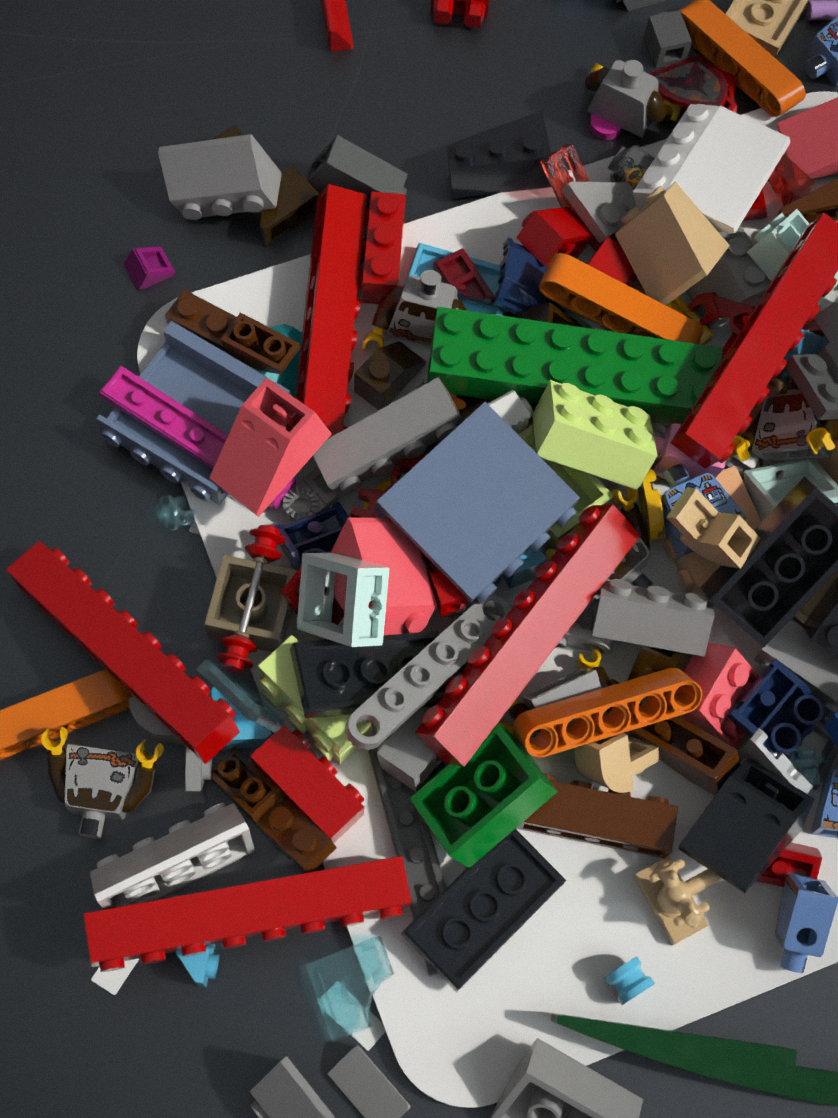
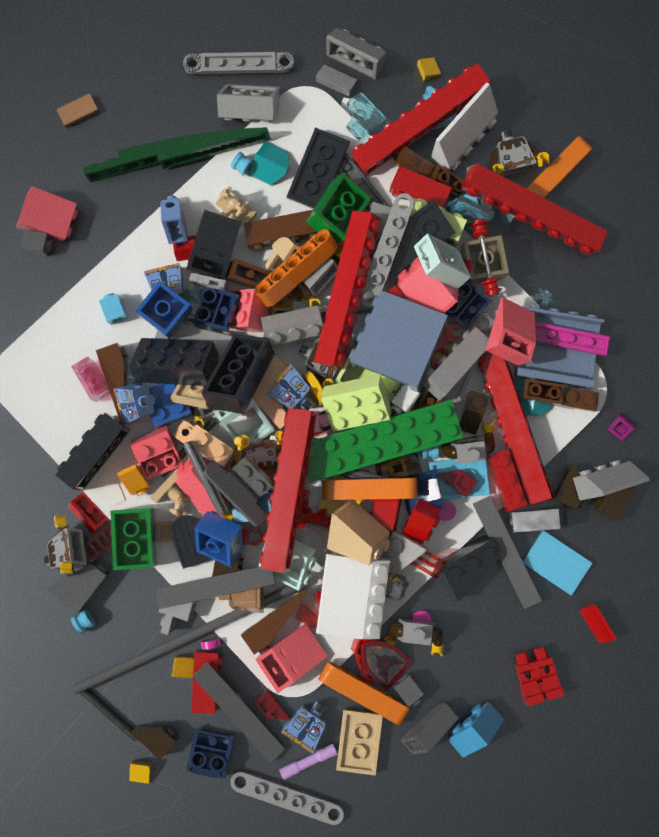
camera: 165 degrees right, 15 degrees up
tan brick [667,487,761,569] -> none
none -> teal slope [249,141,290,186]
none -> yellow slope [417,57,441,82]
none -> dark pink tile [438,501,456,521]
none -> dark grey tile [473,495,542,609]
none -> medium azure tile [523,530,592,596]

